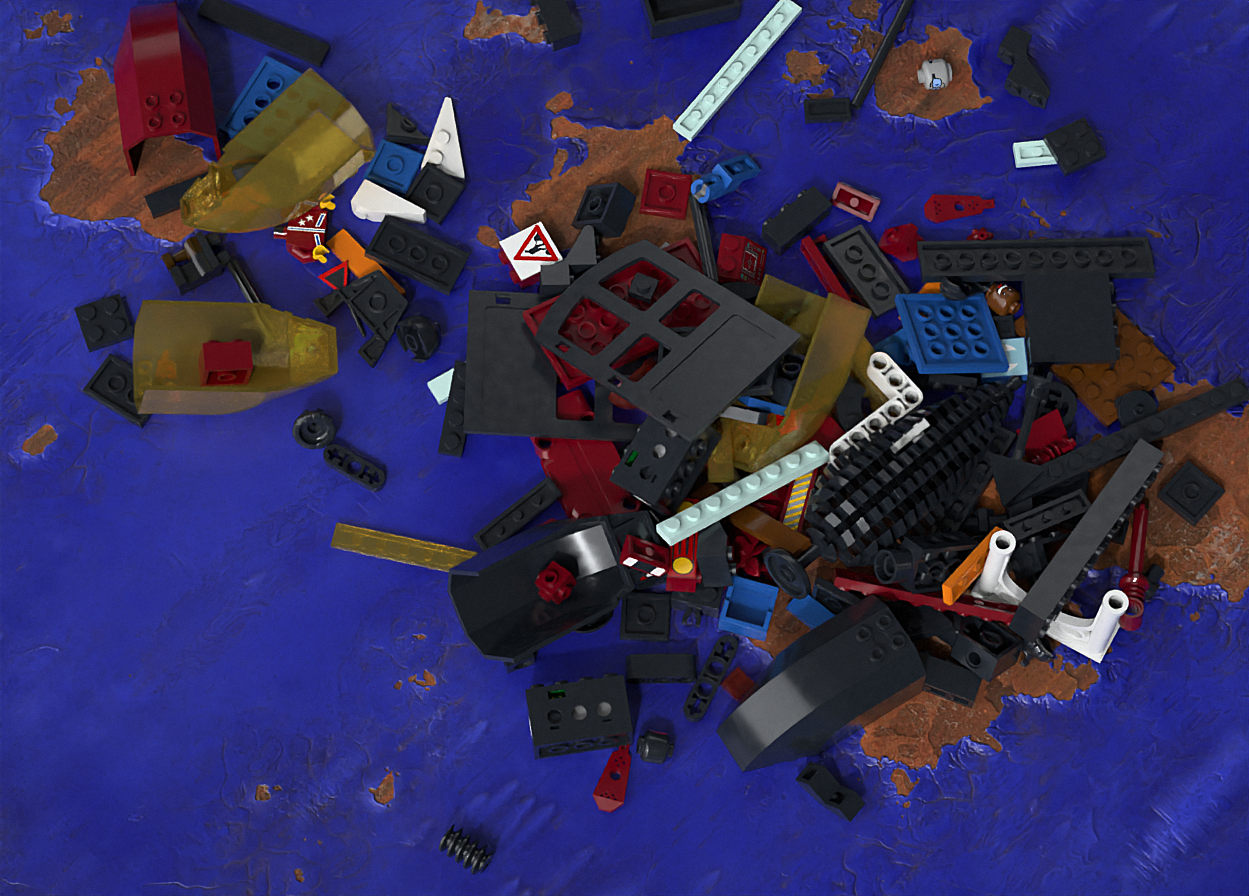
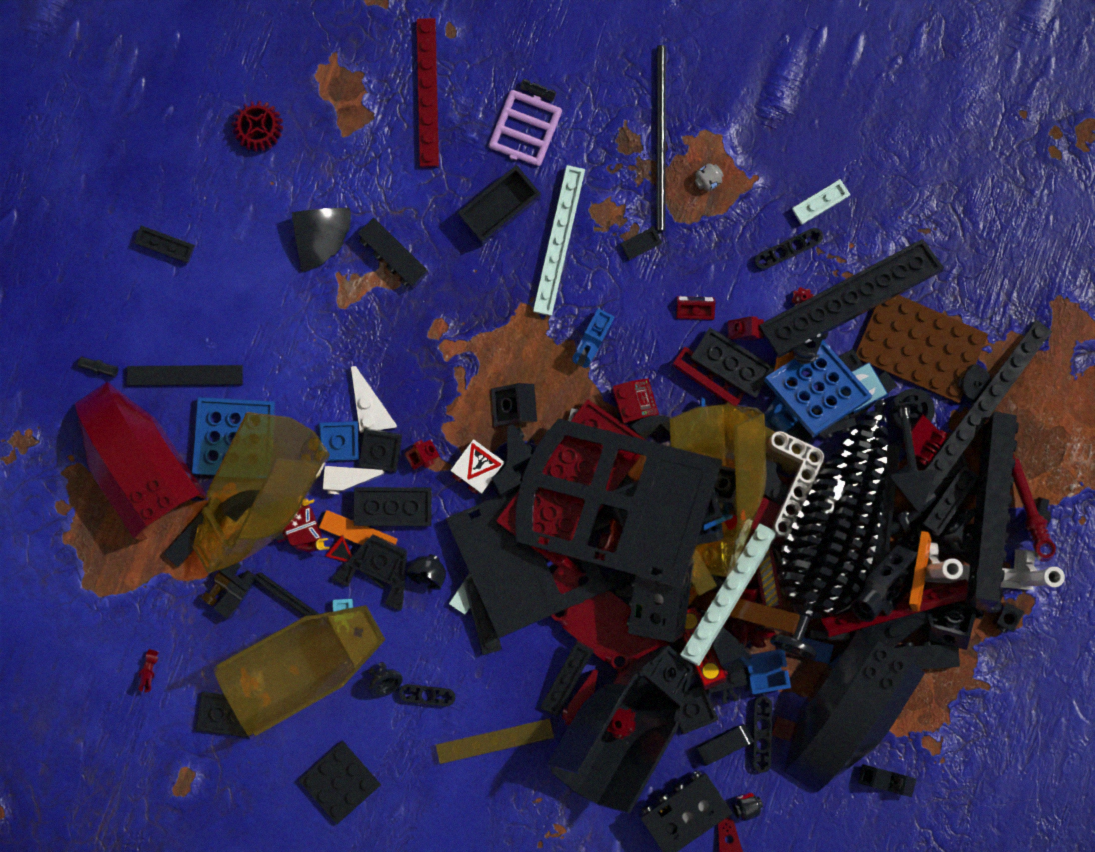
camera: 30 degrees left, 15 degrees up
black plate [74,294,135,353] -> none
dark red brick [198,339,253,387] -> none
black tile [386,103,430,146] -> none
dark red slope [620,534,670,577] -> none
black plate [628,272,659,304] -> none
dark red tile [639,169,692,220] -> none
black axle [689,194,719,284] -> none
black brick [761,186,833,256] -> none
dark red piece [923,194,995,224] -> none
reddish brown head [985,282,1021,316] -> none
black arch [997,25,1050,109] -> none
black panel [1021,272,1120,371] -> none
black plate [1043,117,1107,177] -> none
black plate [1157,461,1225,527] -> none
none -> dark red piece [138,649,159,693]
none -> black plate [299,741,382,824]
none -> dark red brick [404,440,440,470]
none -> black beam [754,228,823,270]
none -> black brick [992,602,1024,634]

